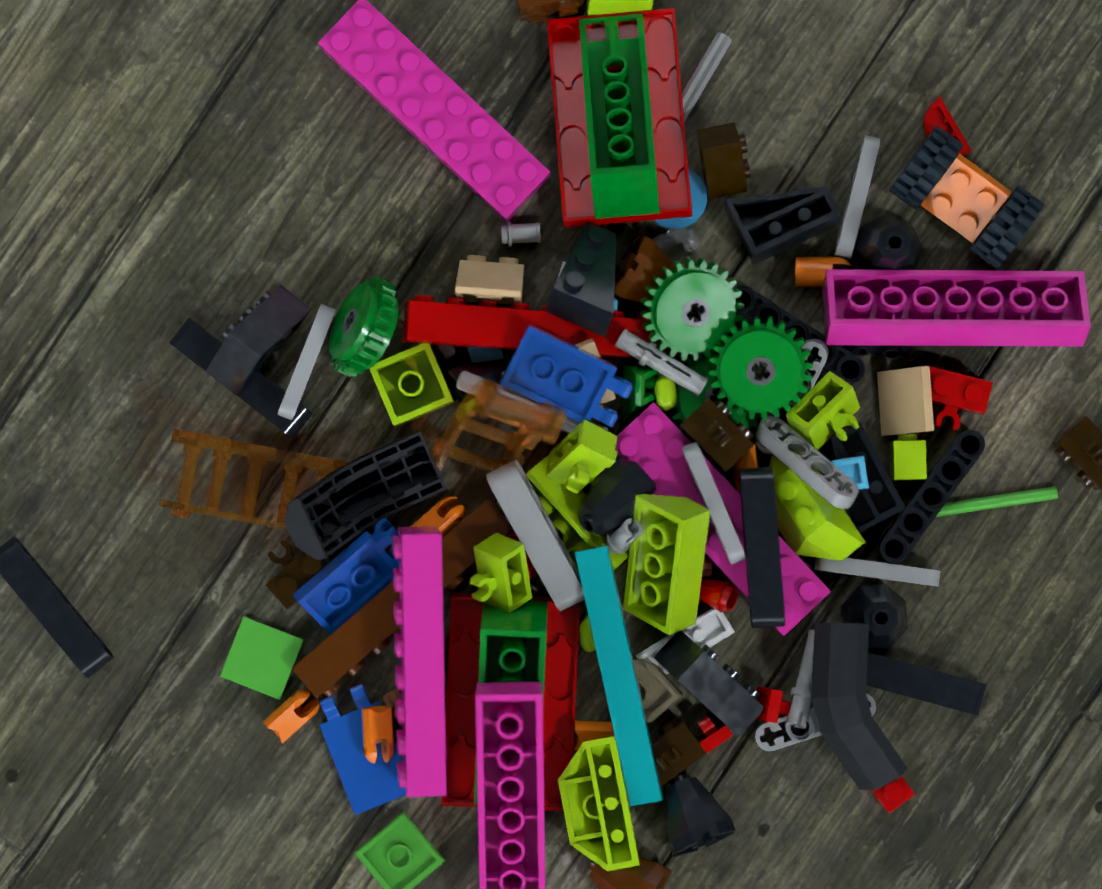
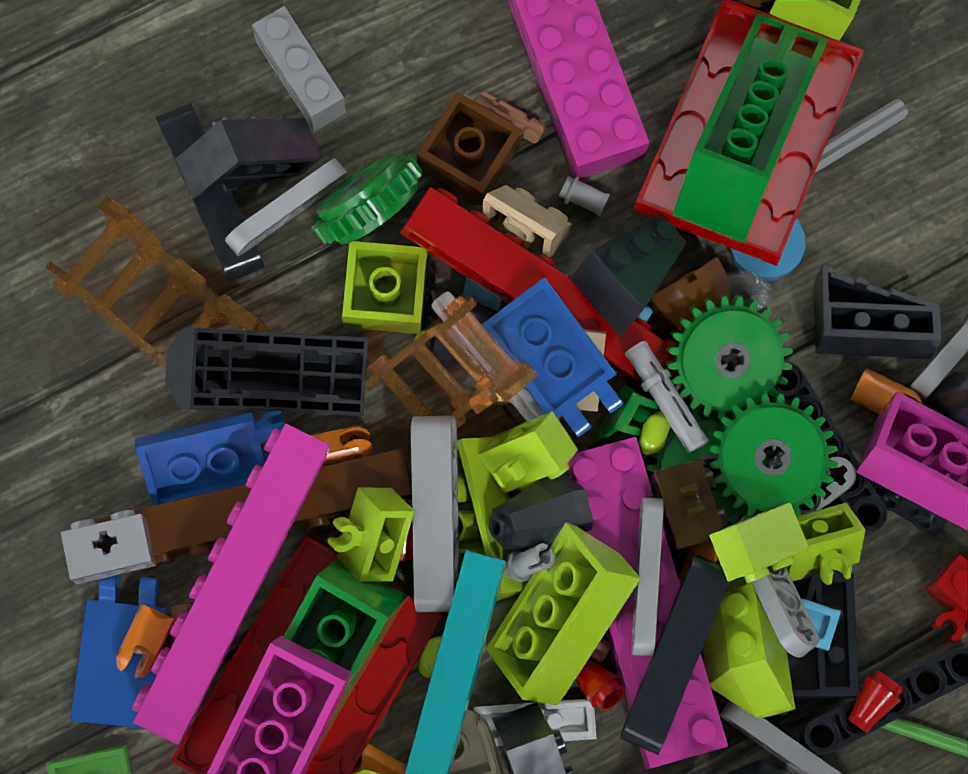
camera: 25 degrees right, 10 degrees down
bright green tile [220,616,304,700] -> none
orange piece [263,689,320,744] -> none
dark brown brick [265,540,332,609] -> none
dark brown brick [696,122,751,199] -> none
tan tile [877,366,934,436] -> none
lime brick [890,434,927,481] -> none
none -> light grey brick [61,510,156,584]
none -> light grey brick [252,6,346,132]
none -> reddish brown brick [417,92,523,206]
none -> nougat axle [476,92,545,143]
none -> lime brick [709,502,809,583]
none -> red cone [847,670,904,733]

